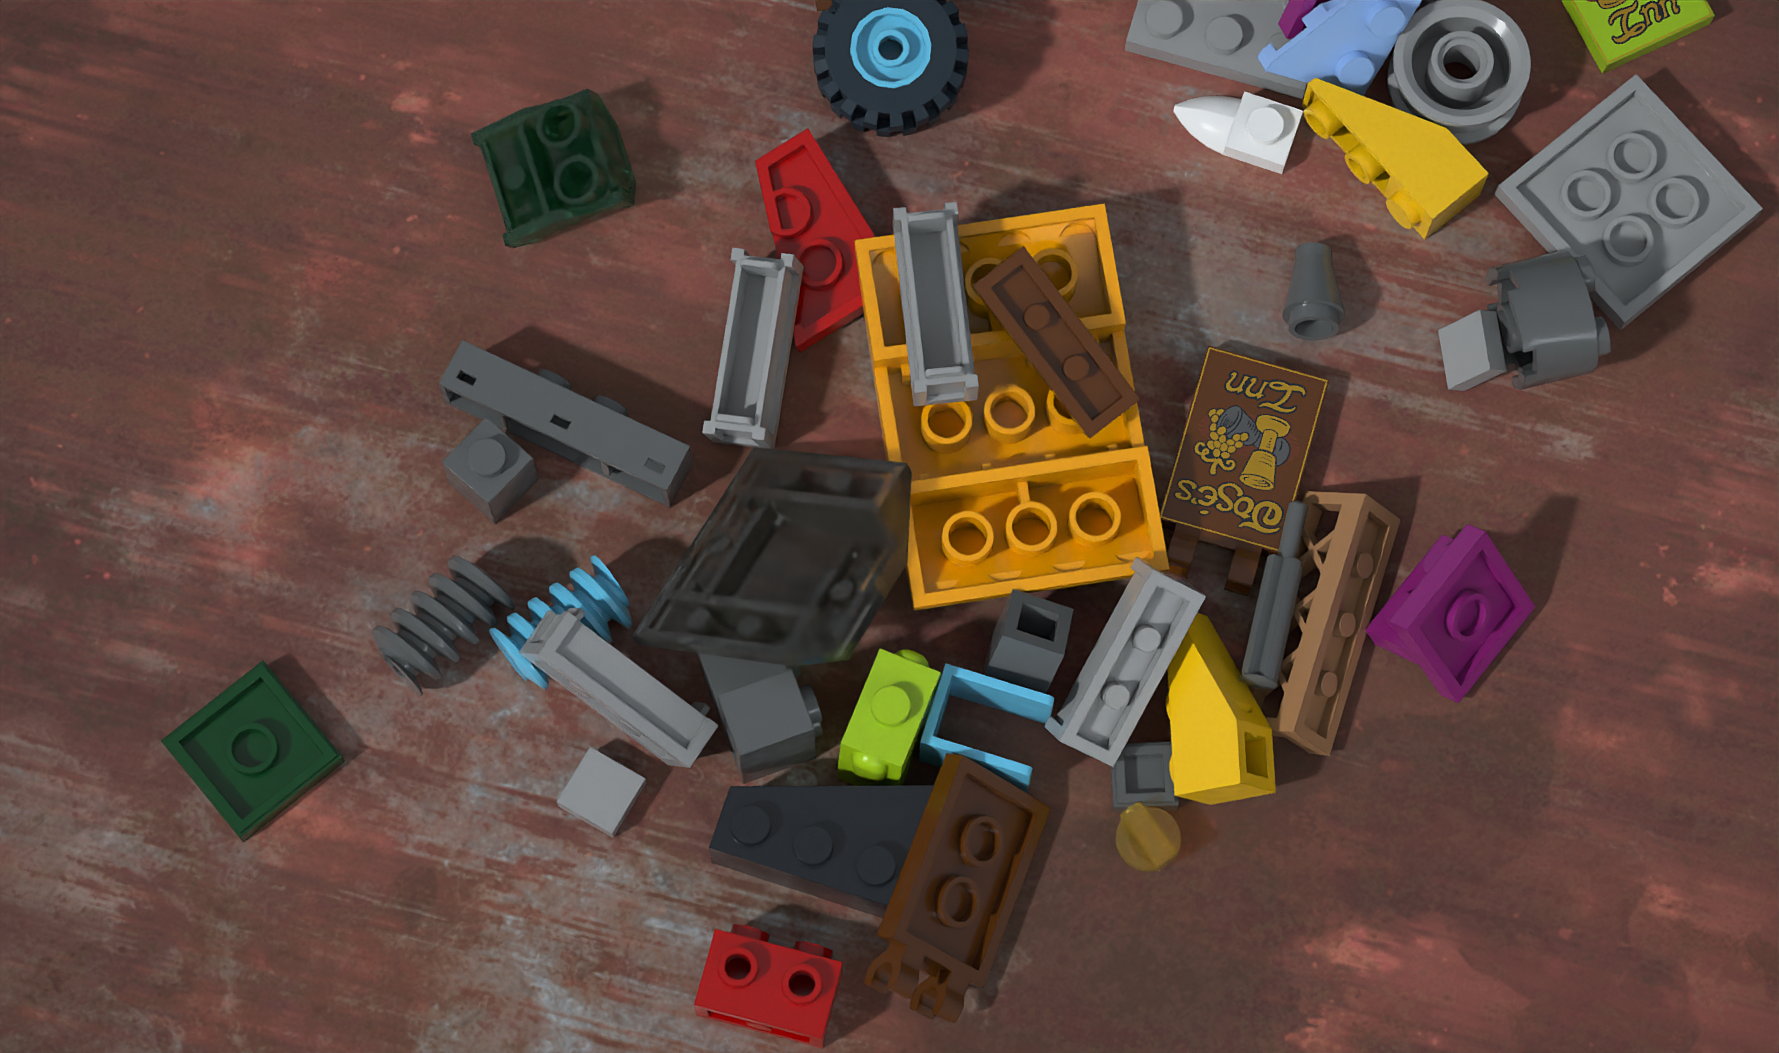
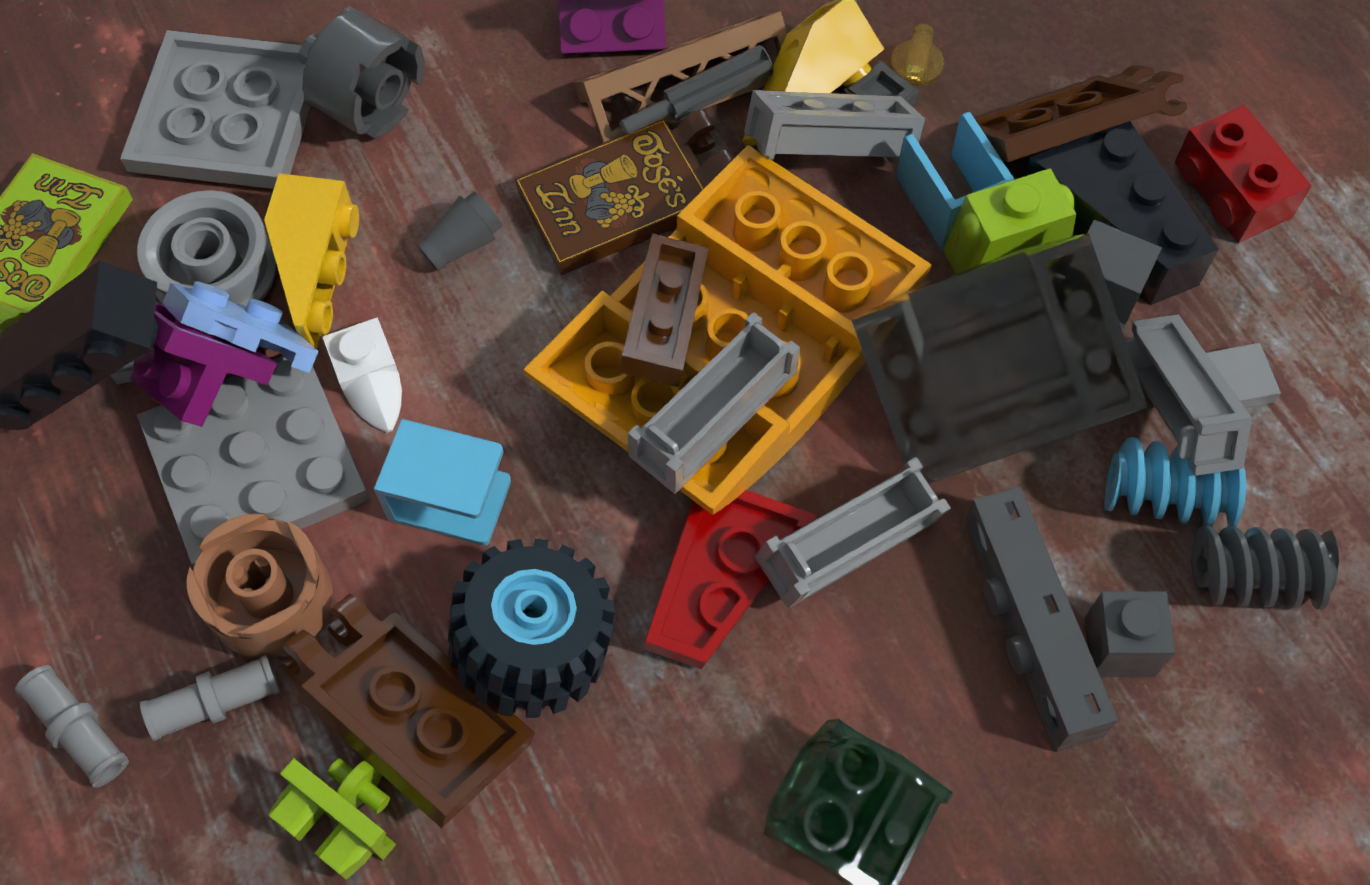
camera: 130 degrees left, 10 degrees down
dark grey brick [982,589,1074,694] -> none
light grey tile [1438,310,1507,391] -> none
none -> medium azure piece [374,419,511,546]

